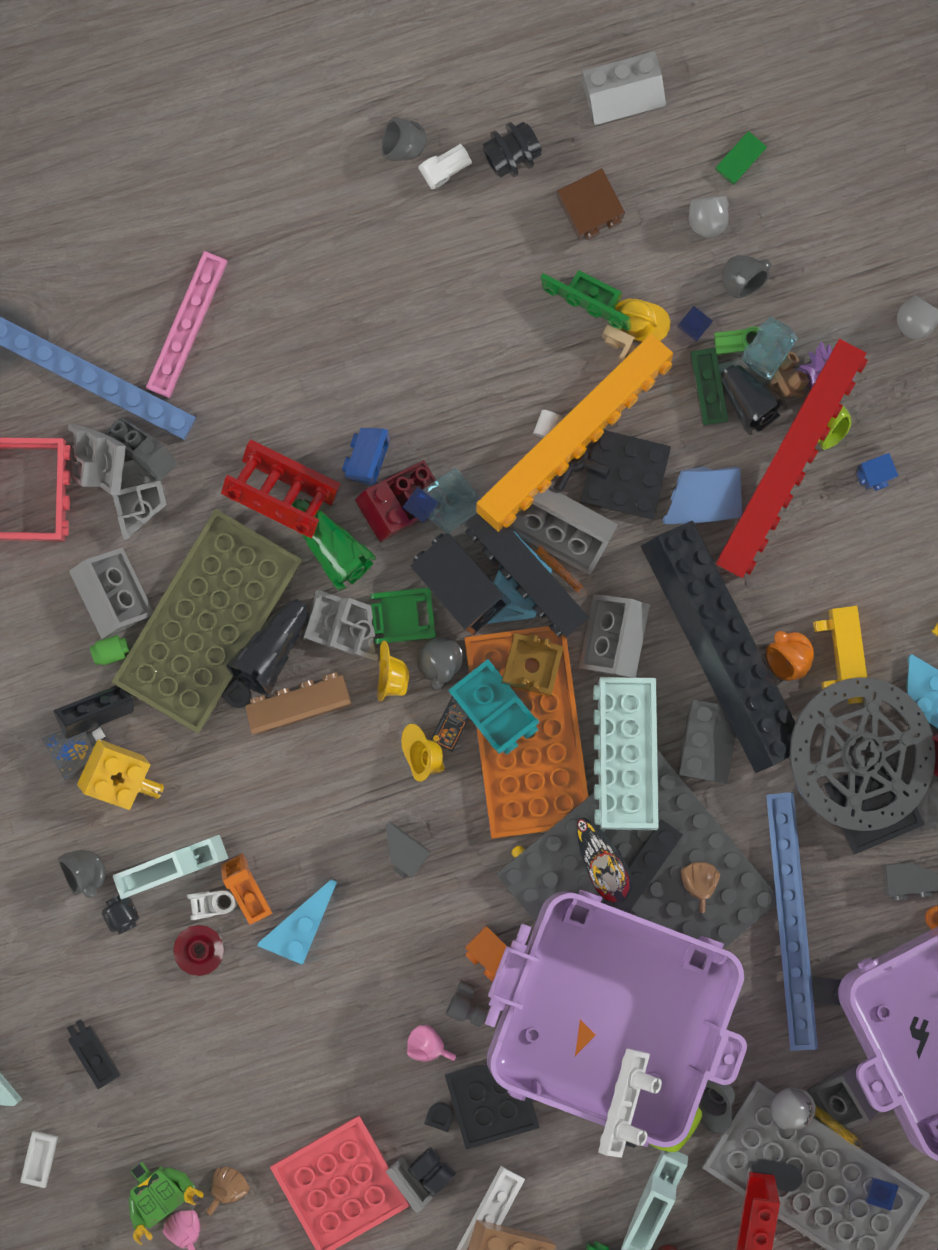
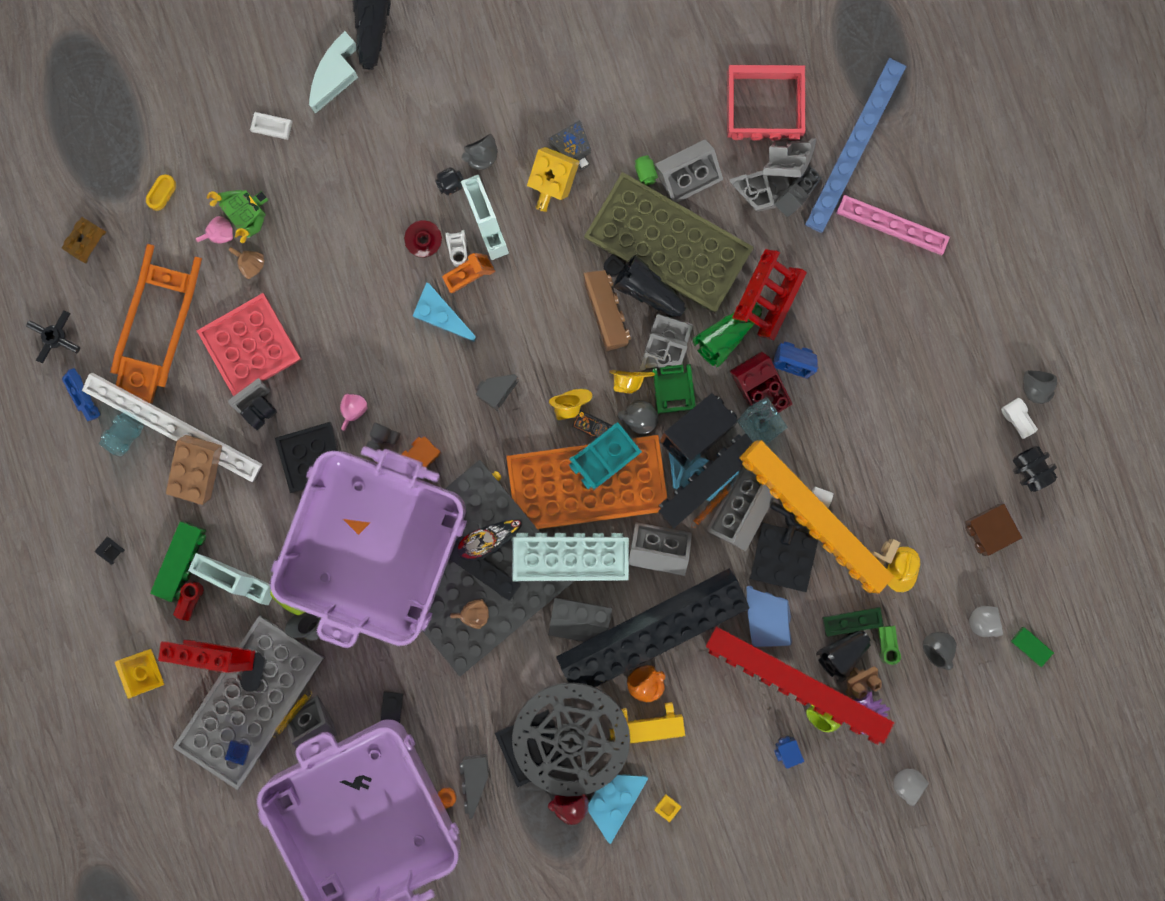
camera: 95 degrees right, 0 degrees up
black slope [53,685,134,739] -> none
black hinge [67,1019,121,1089] -> none
clear blue plate [403,487,439,523] -> none
black tile [424,1102,453,1132] -> none
pearl gold piece [501,633,564,697] -> none
green bracket [541,270,631,331] -> none
light grey slope [581,51,666,127] -> none
white plate [598,1048,662,1158] -> none
clear blue plate [677,306,713,342] -> none
clear light blue brick [742,316,798,380] -> none
medium blue plate [766,792,818,1051] -> none
light grey helmet [771,1088,815,1130] -> none

